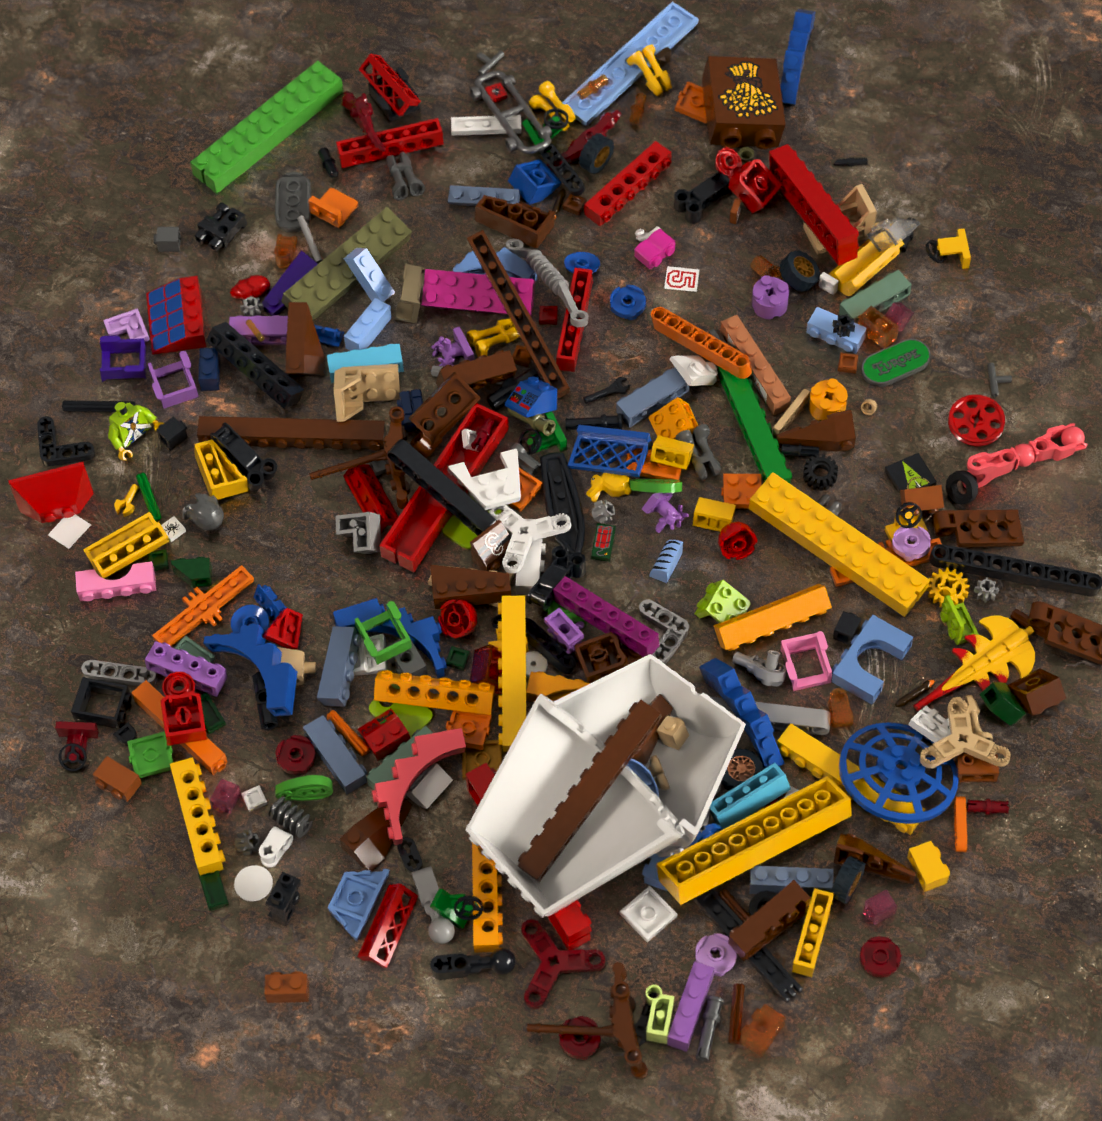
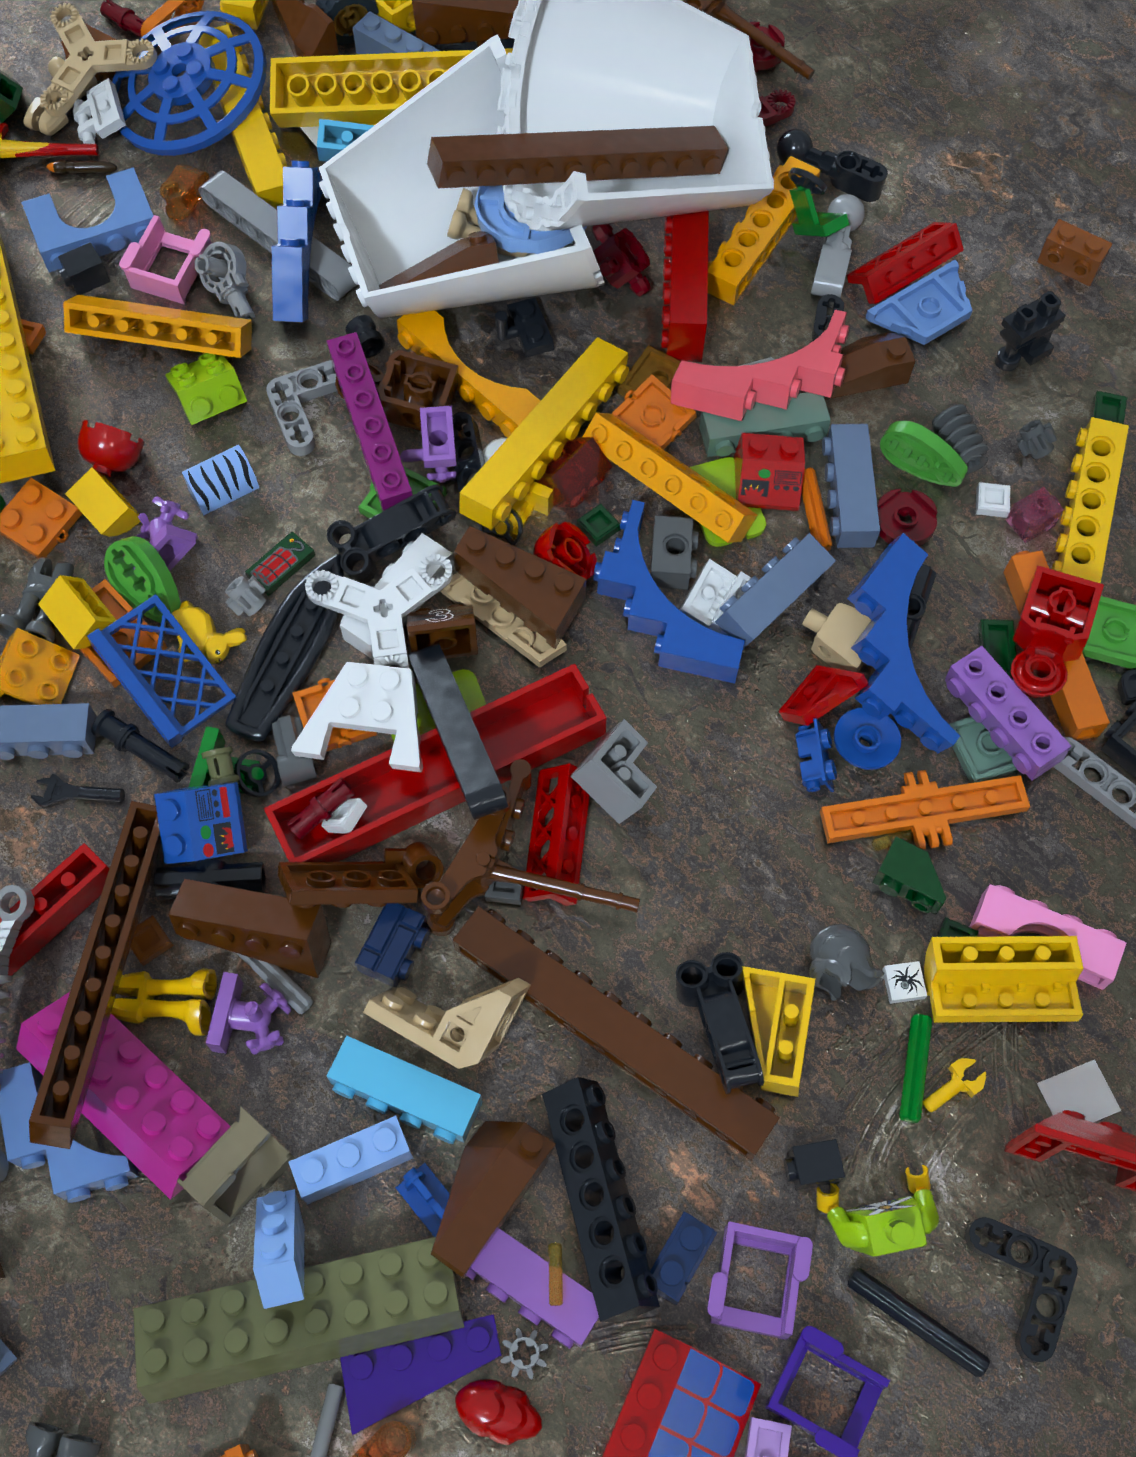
camera: 150 degrees left, 5 degrees up
white sticker [234,865,273,901] -> none
white piece [259,826,293,868] -> none
bright green piece [355,601,412,665] -> none
red tile [539,306,558,325] -> none
tan brick [657,715,689,750] -> none

